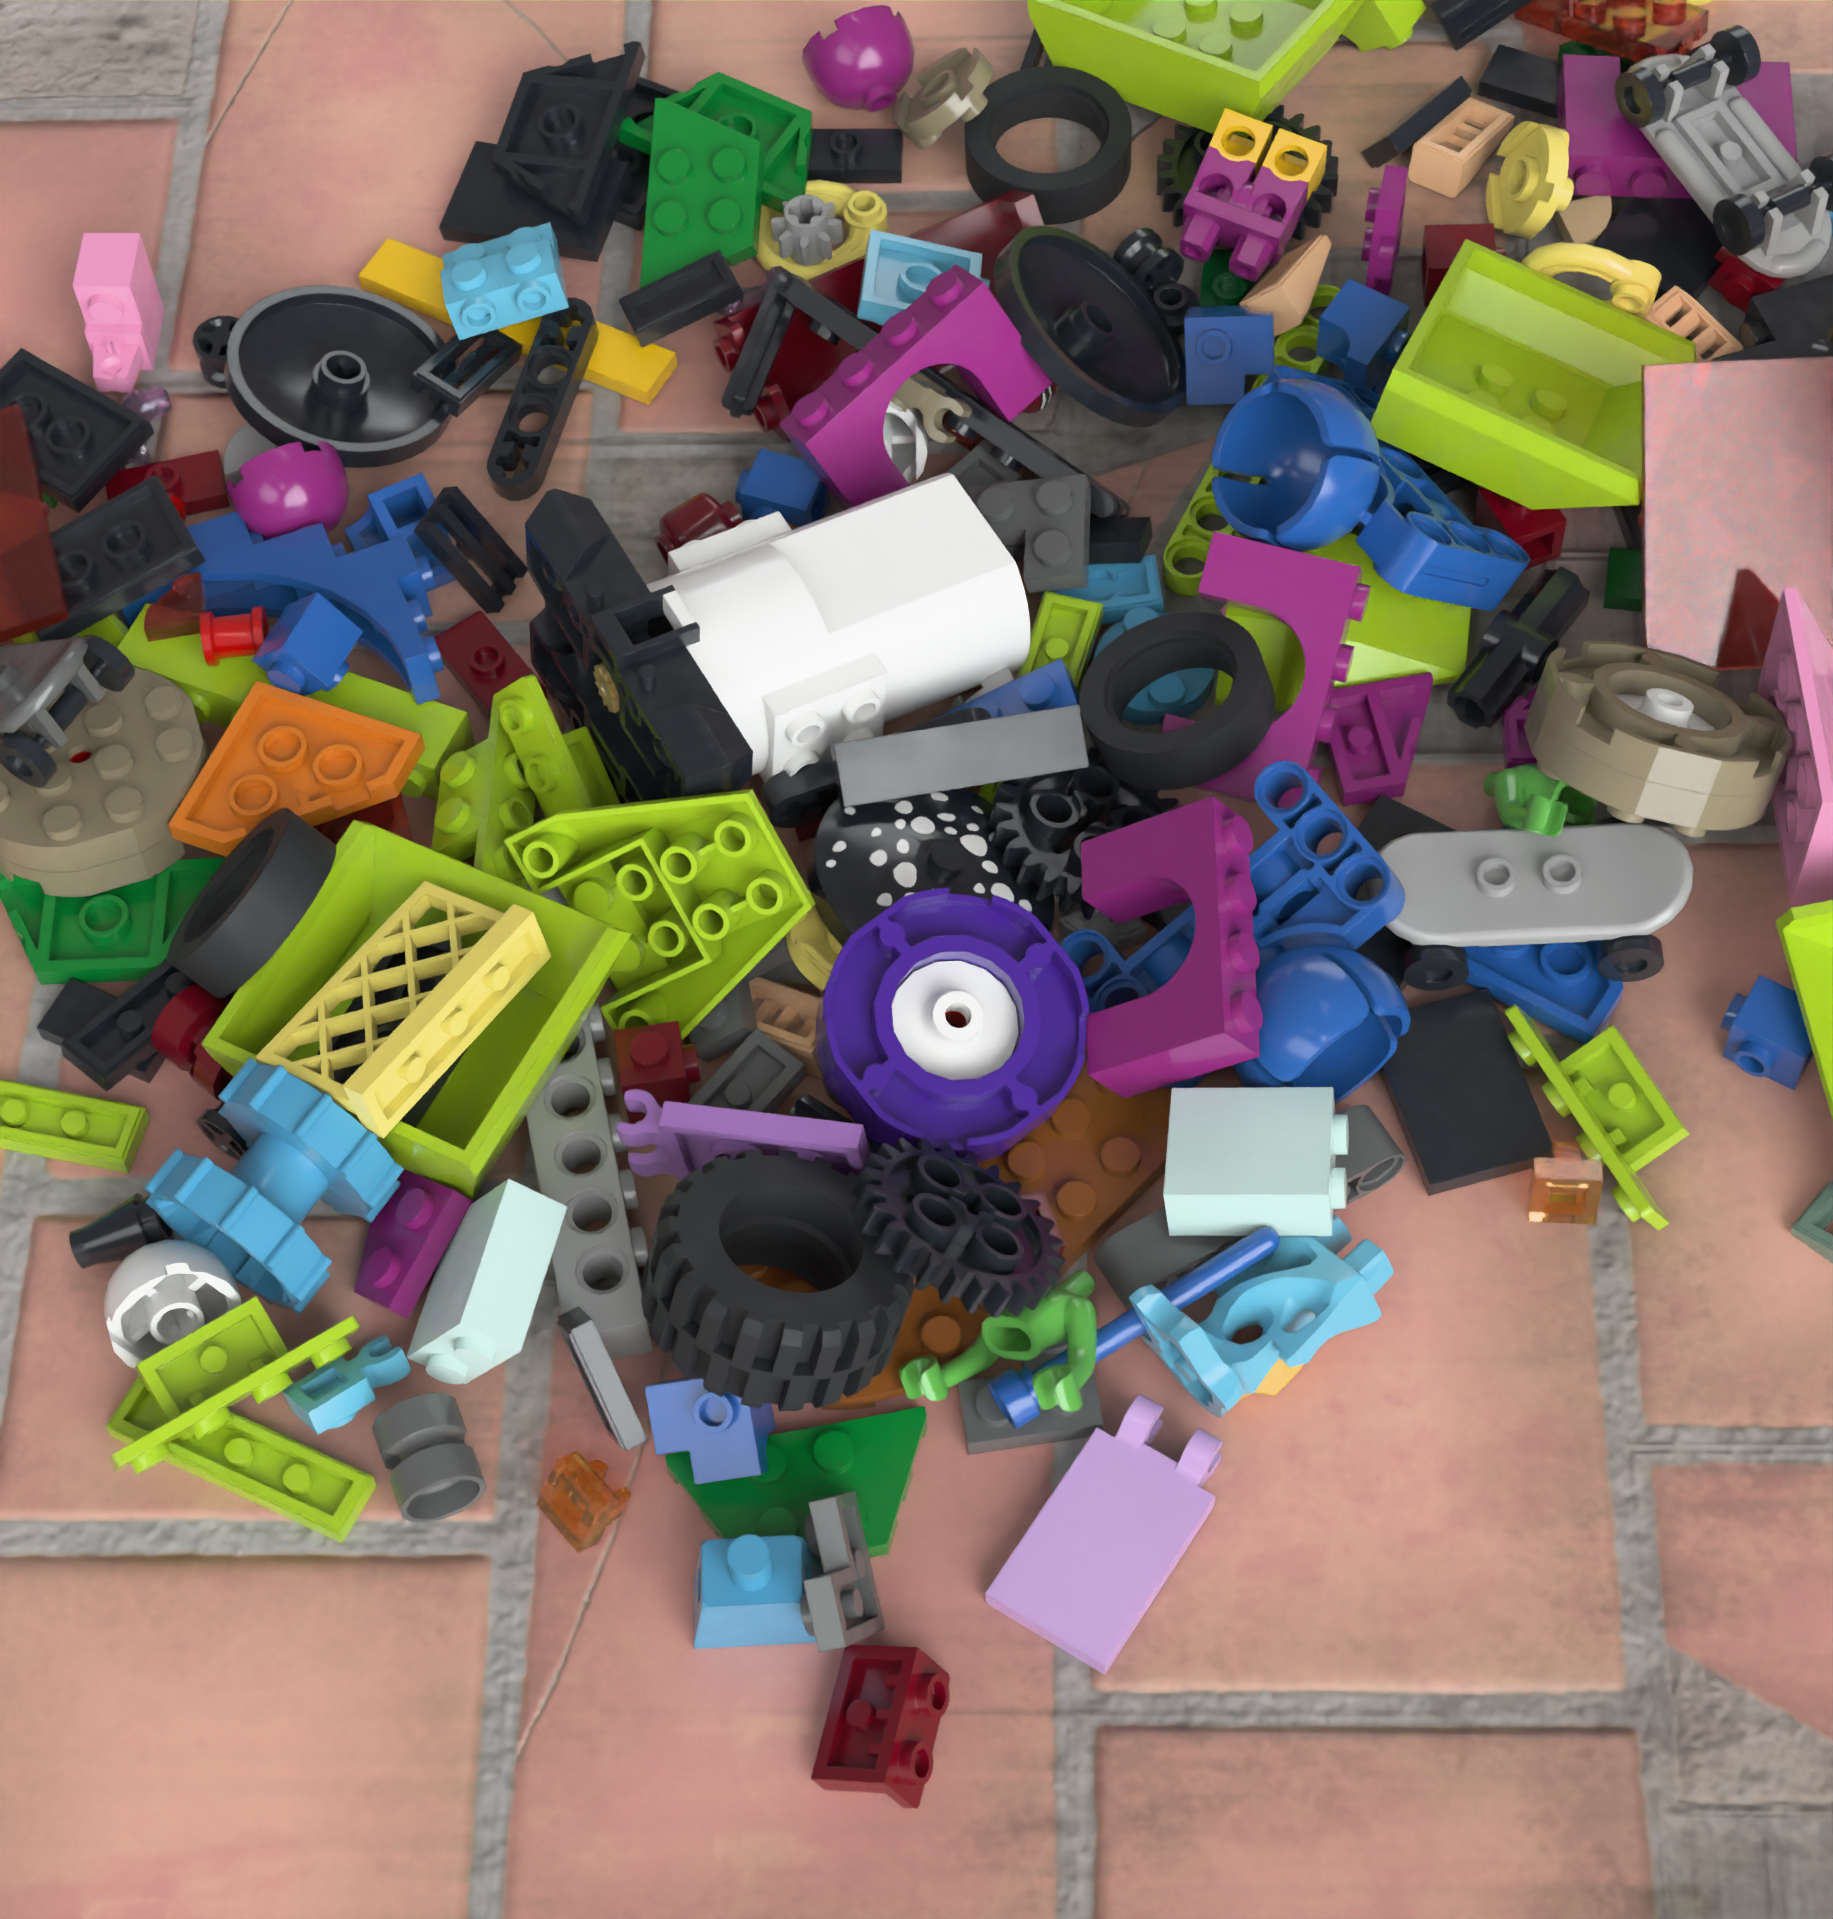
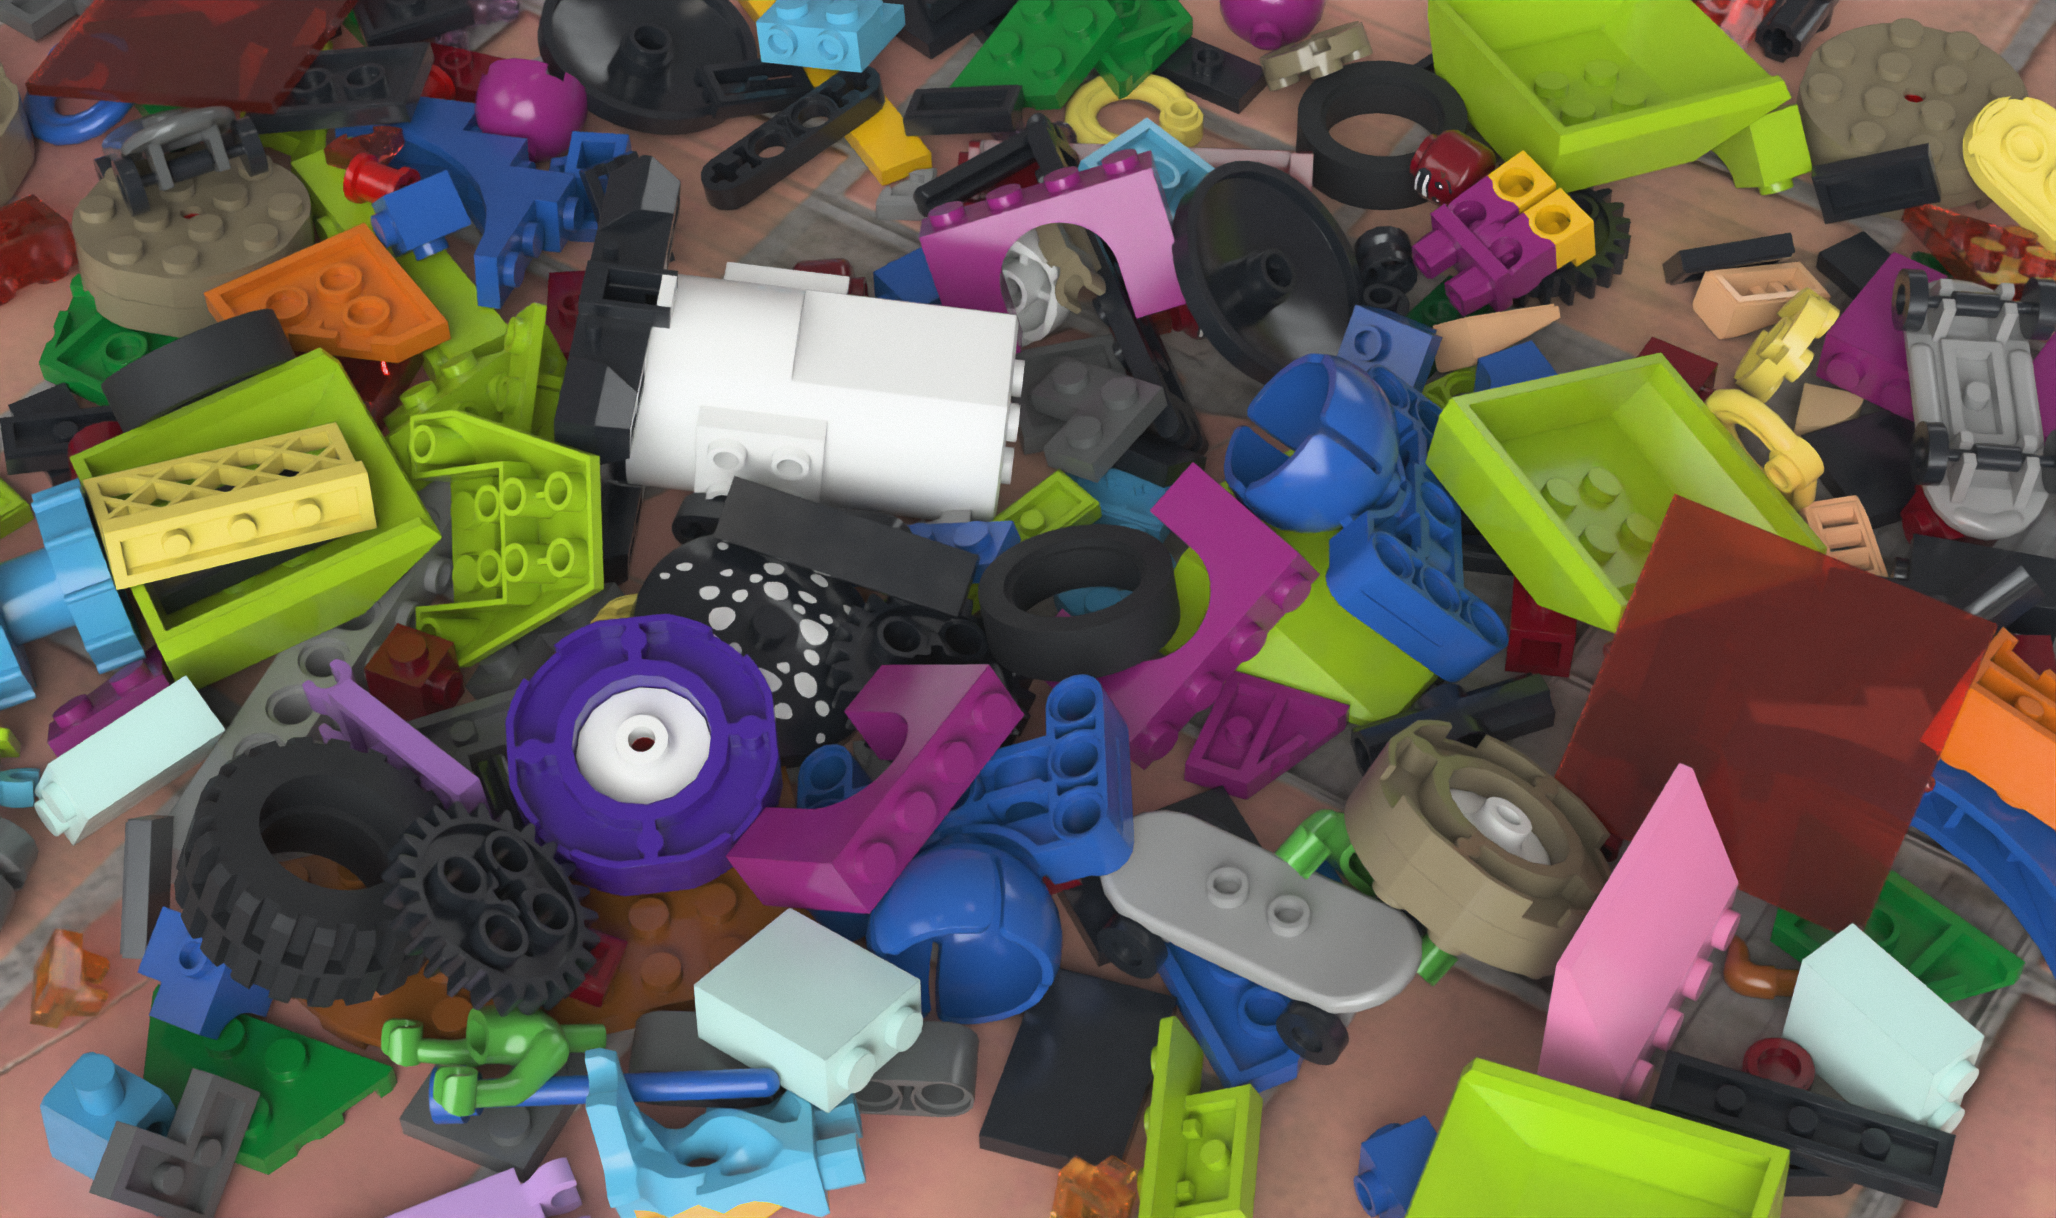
camera: 30 degrees right, 10 degrees down
light grey gear [771,194,843,266] -> none
magenta wing [1361,165,1409,297] -> none
none -> light grey tile [876,168,937,221]
none -> dark red head [1409,129,1496,207]

